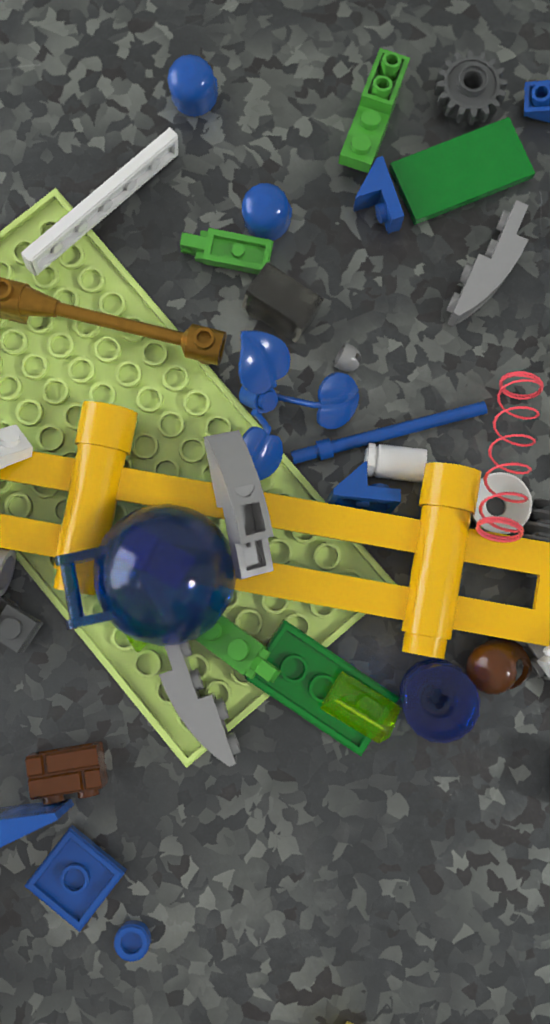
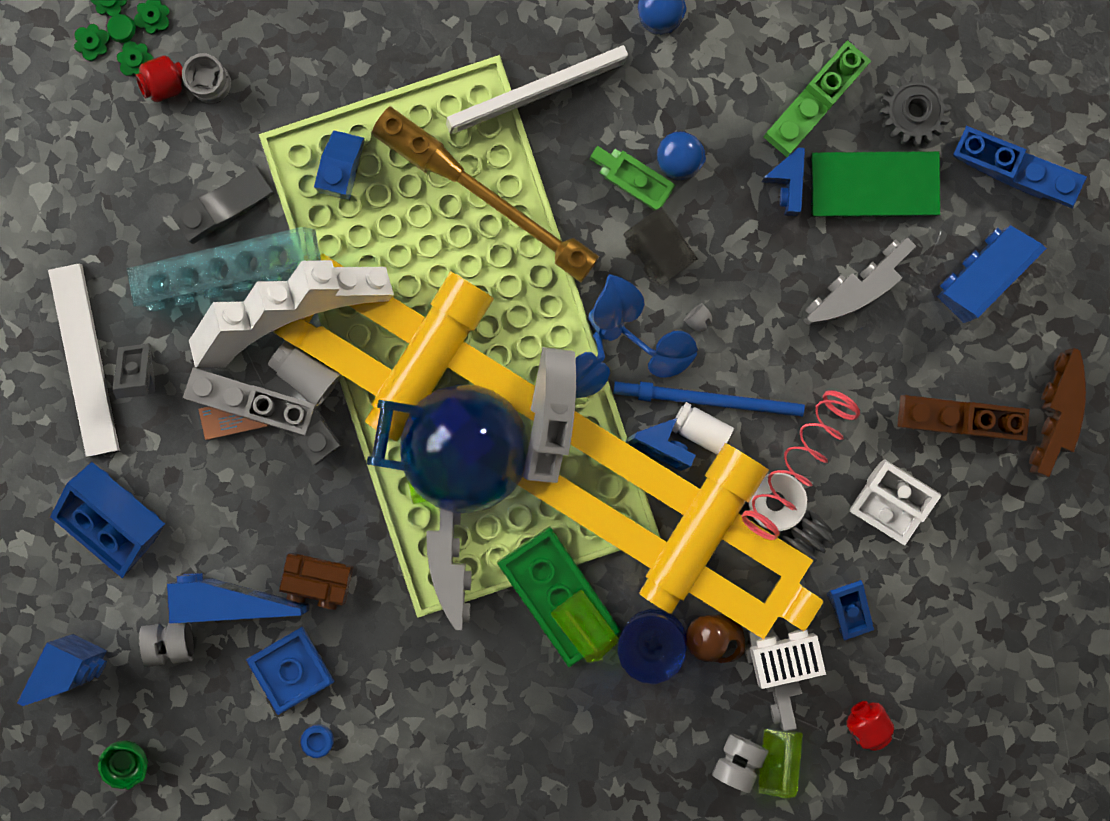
camera: 25 degrees right, 5 degrees up
bright green hinge [189,606,282,683] -> none

